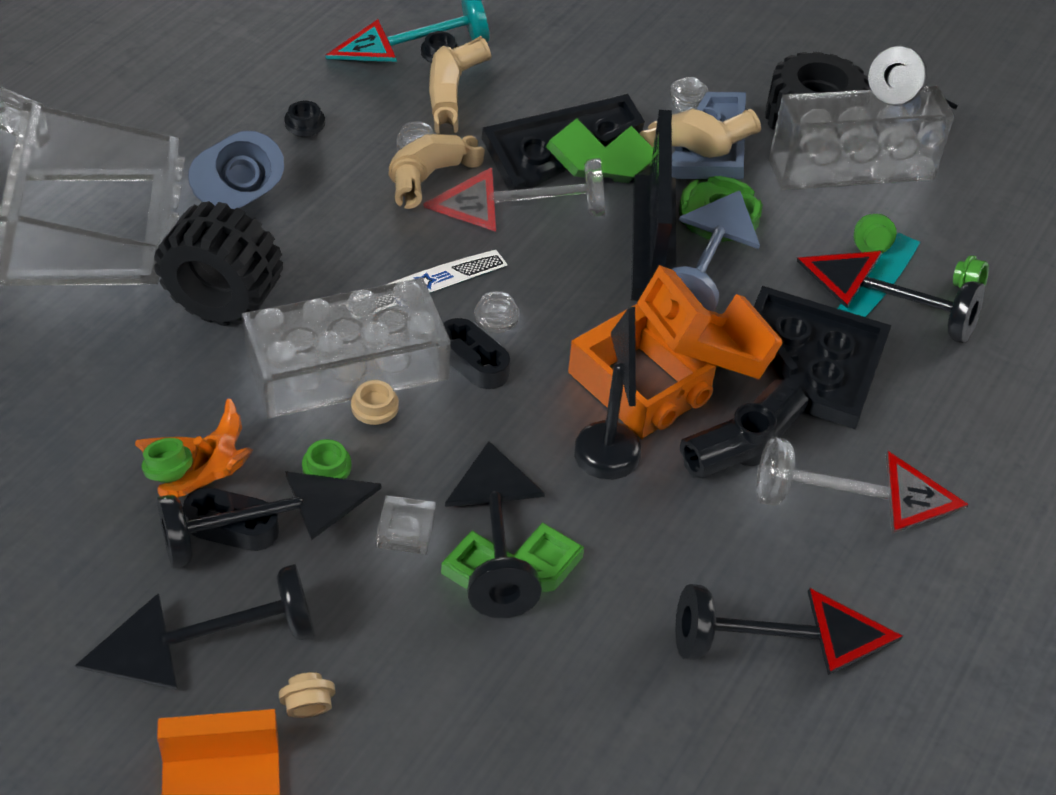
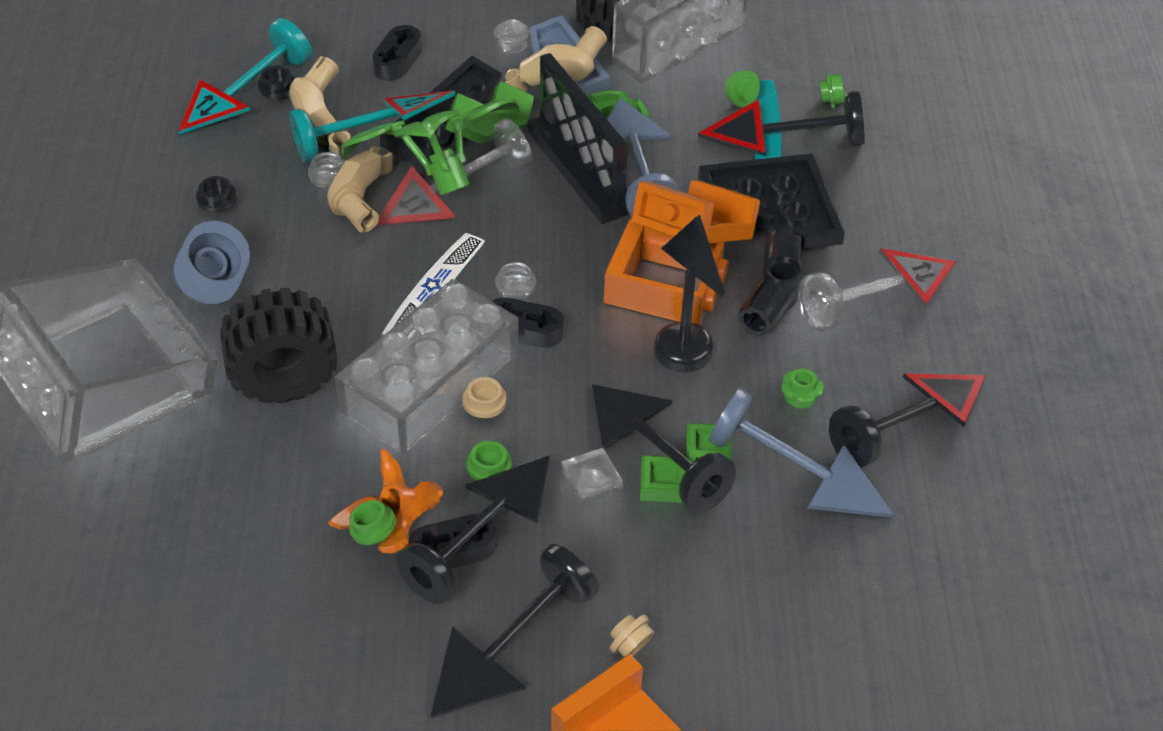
camera: 30 degrees left, 0 degrees up
none -> teal piece [289,90,455,164]
none -> bright green plant [342,99,519,195]
none -> black beam [372,25,422,81]
none -> sand blue piece [708,387,894,518]
none -> bright green plate [781,368,824,408]

